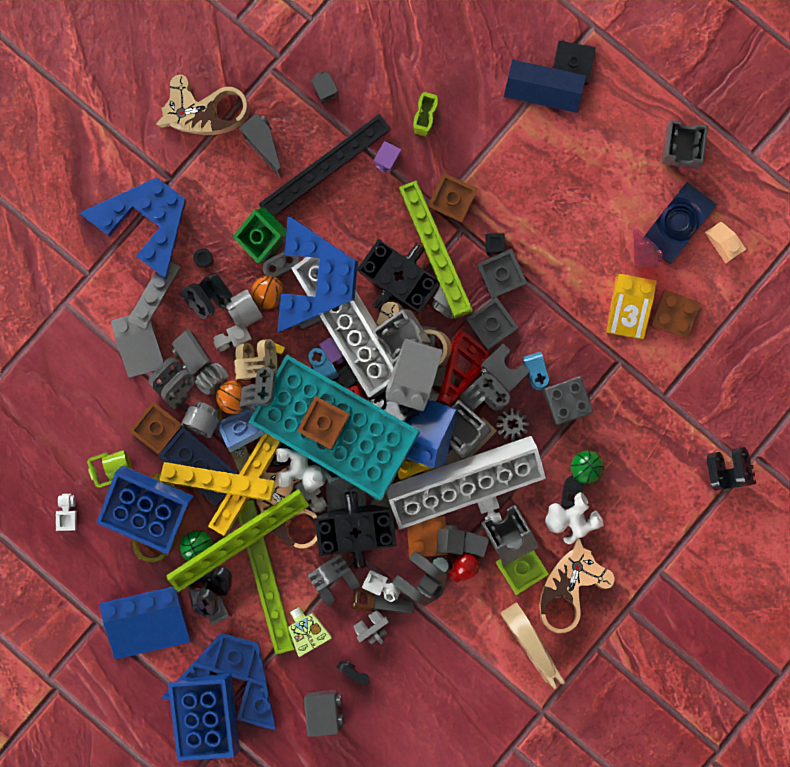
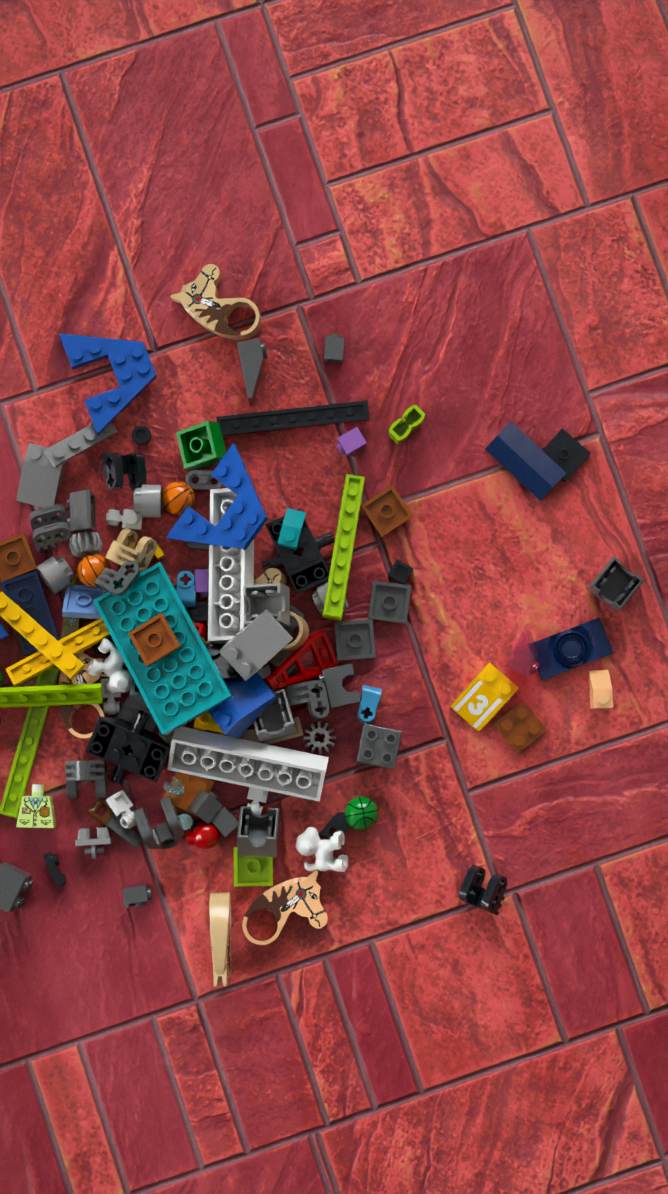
camera: 25 degrees right, 0 degrees up
none -> dark grey brick [122,884,153,908]
none -> clear light blue plate [164,776,185,798]
none -> teal slope [278,508,306,550]

